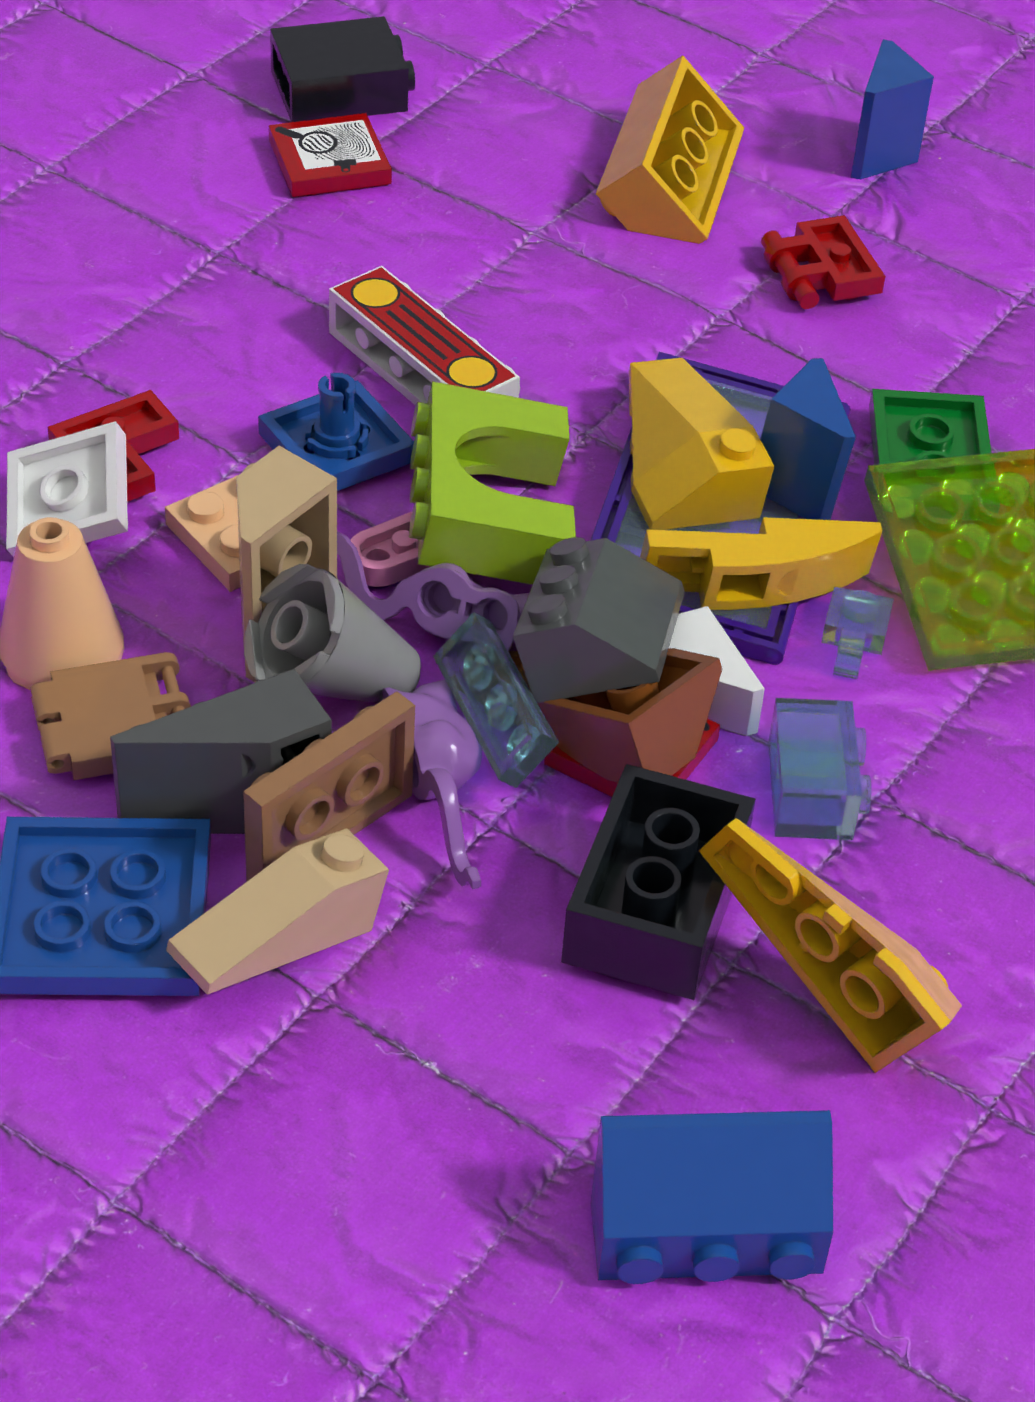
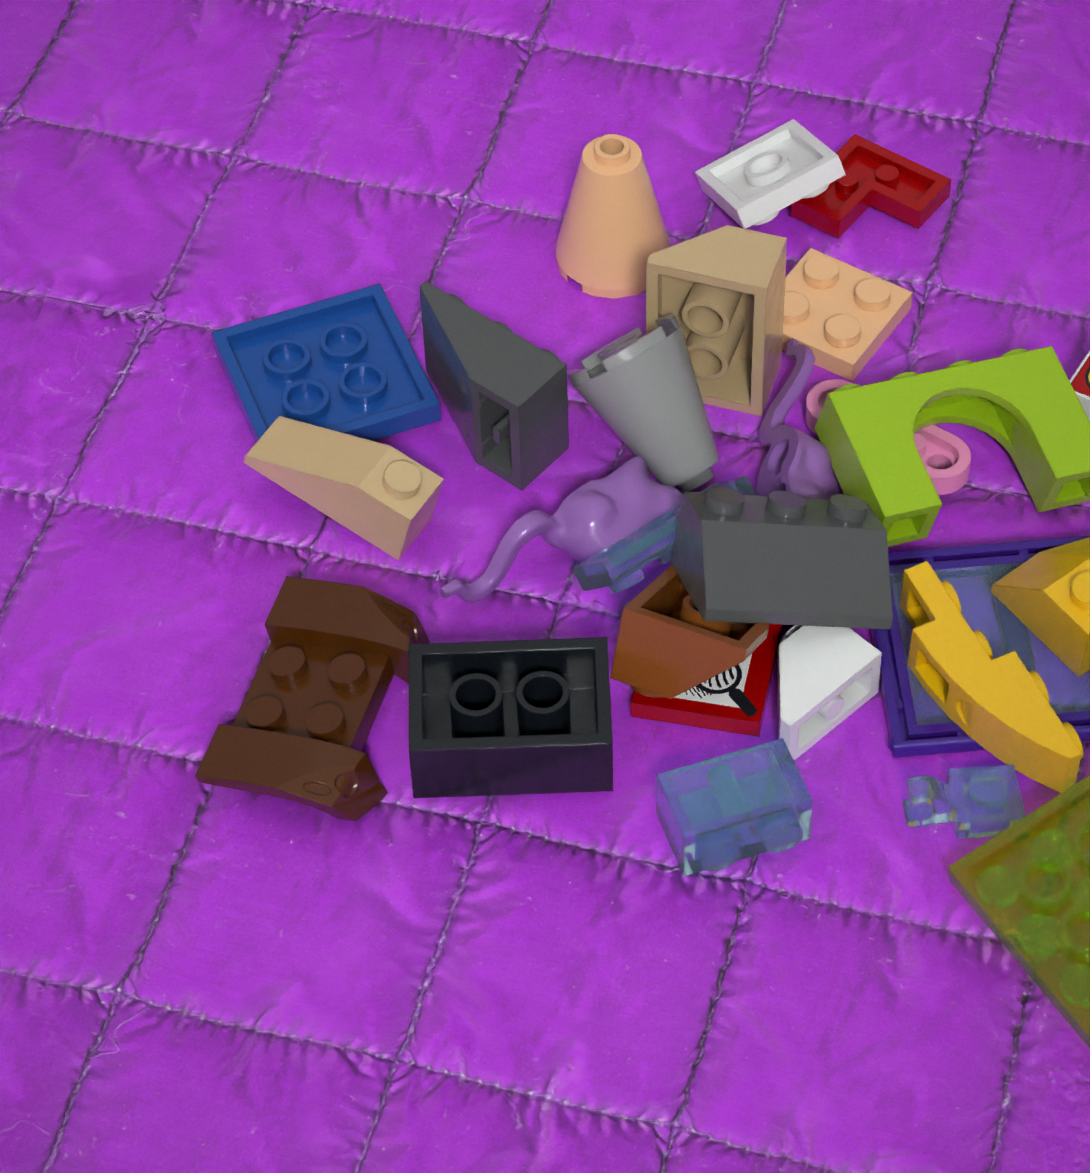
camera: 75 degrees right, 5 degrees up
medium nougat plate [30,652,191,780] -> none
medium nougat plate [243,691,415,881] -> none
blue plate [258,373,414,491] -> none
blue slope [590,1110,833,1284] -> none
yellow wedge [699,818,962,1073] -> none
none -> reddish brown piece [195,576,430,821]

